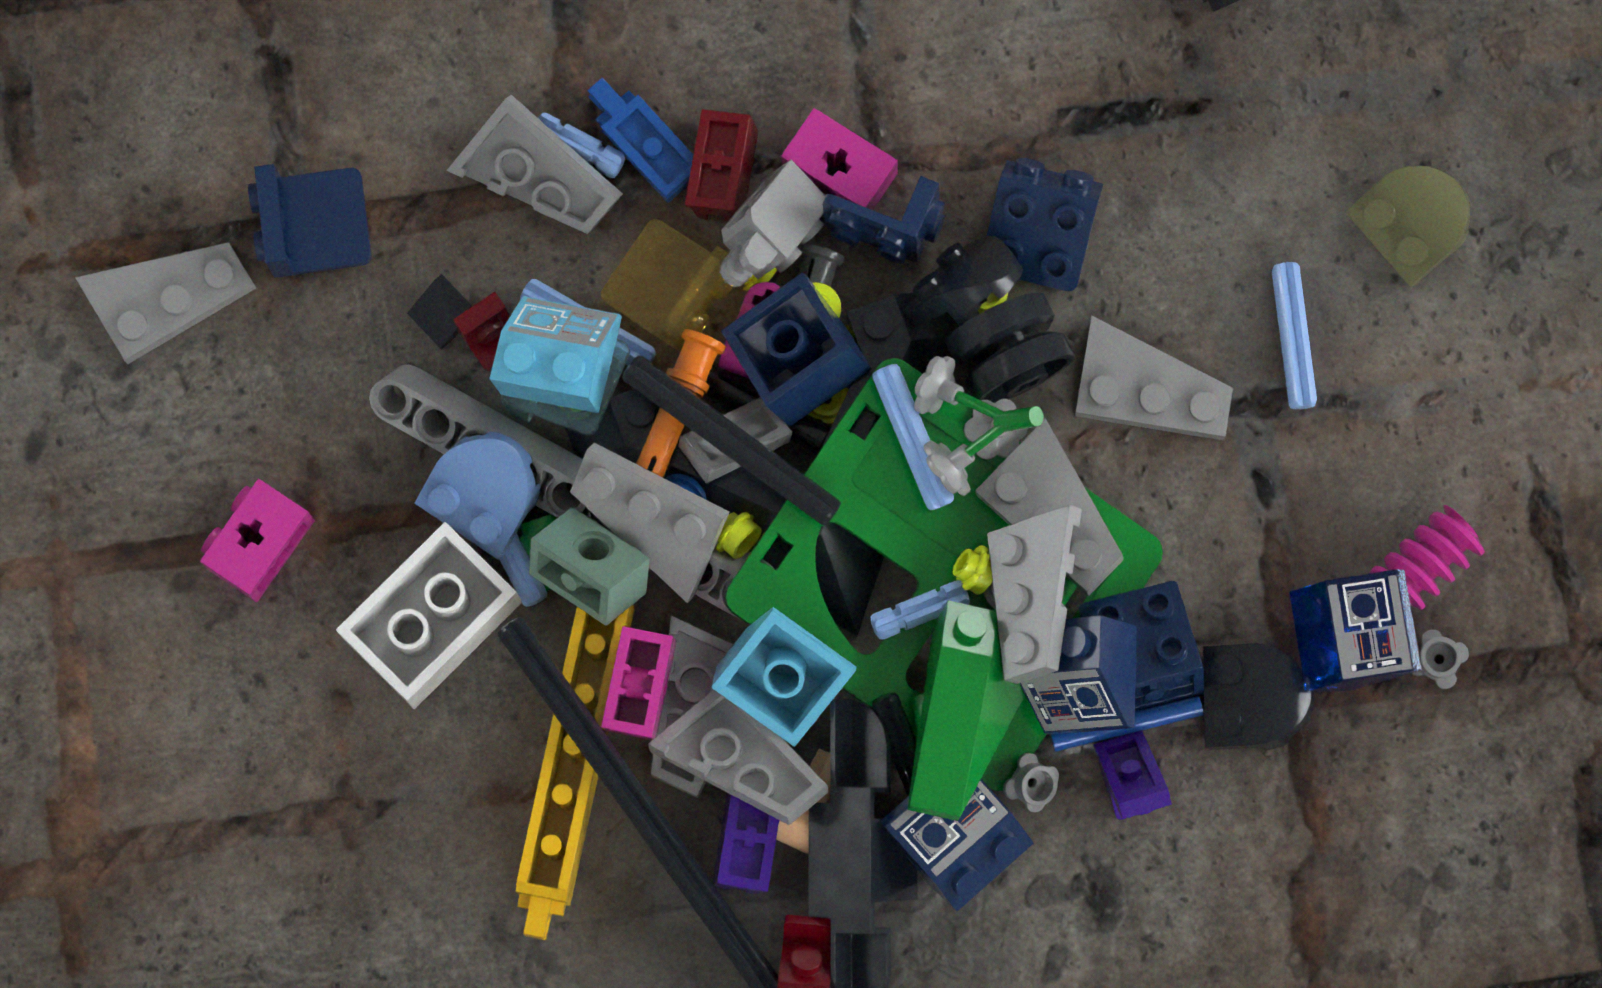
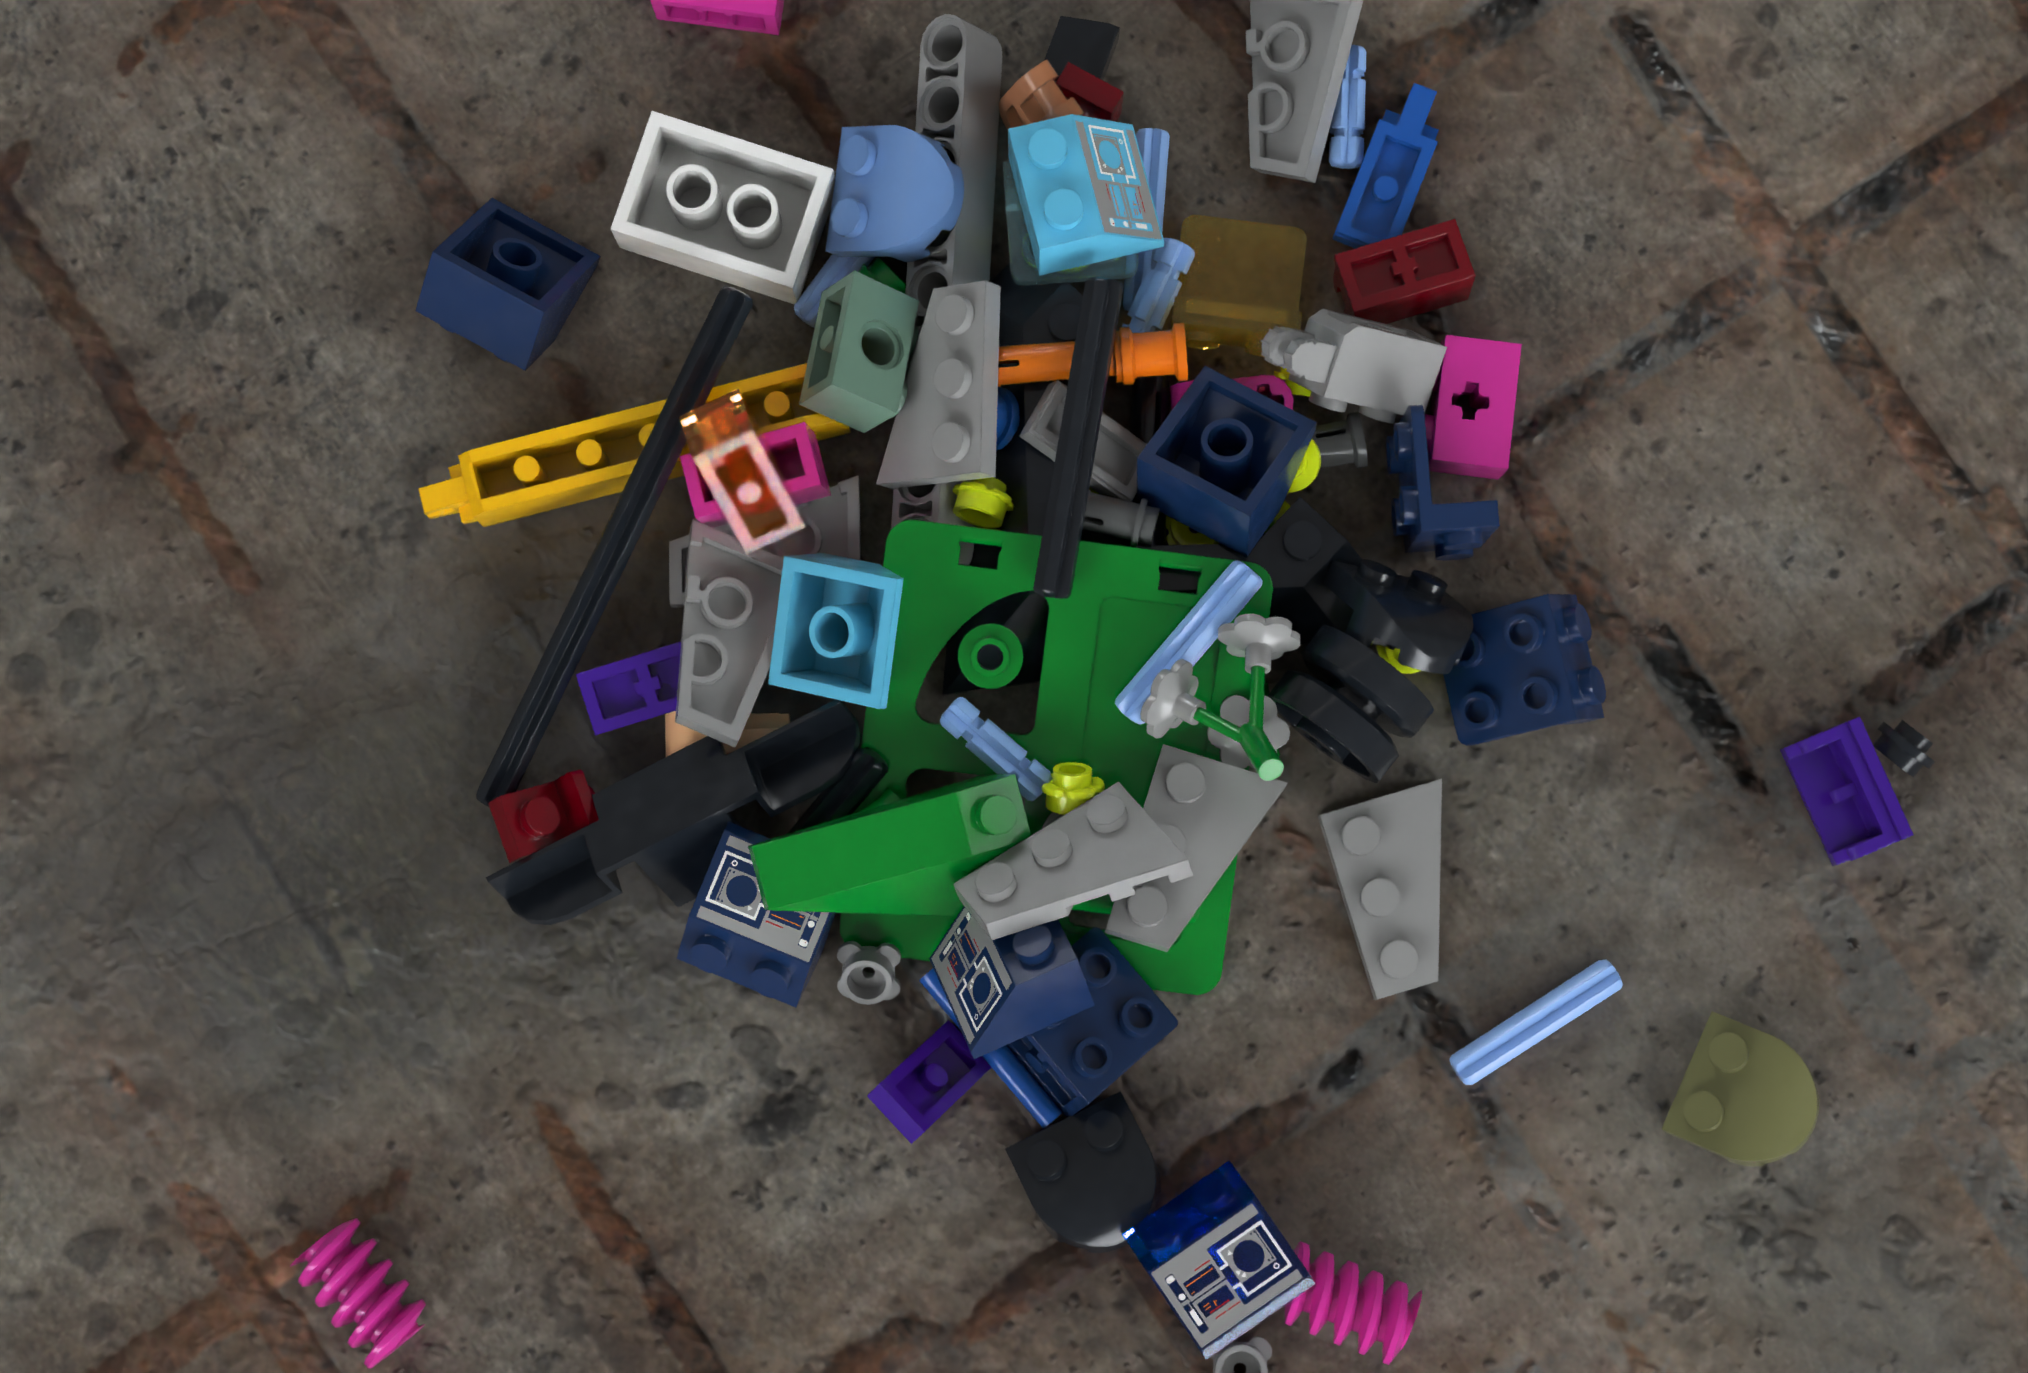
camera: 55 degrees right, 5 degrees up
none -> dark blue slope [415,198,601,371]
none -> clear orange slope [679,388,806,555]
none -> green plate [958,623,1023,689]
none -> nougat plate [999,60,1084,130]
none -> dark grey pin [1082,490,1160,547]
none -> light blue axle [1122,238,1195,333]
none -> dark purple hinge [1780,716,1914,866]

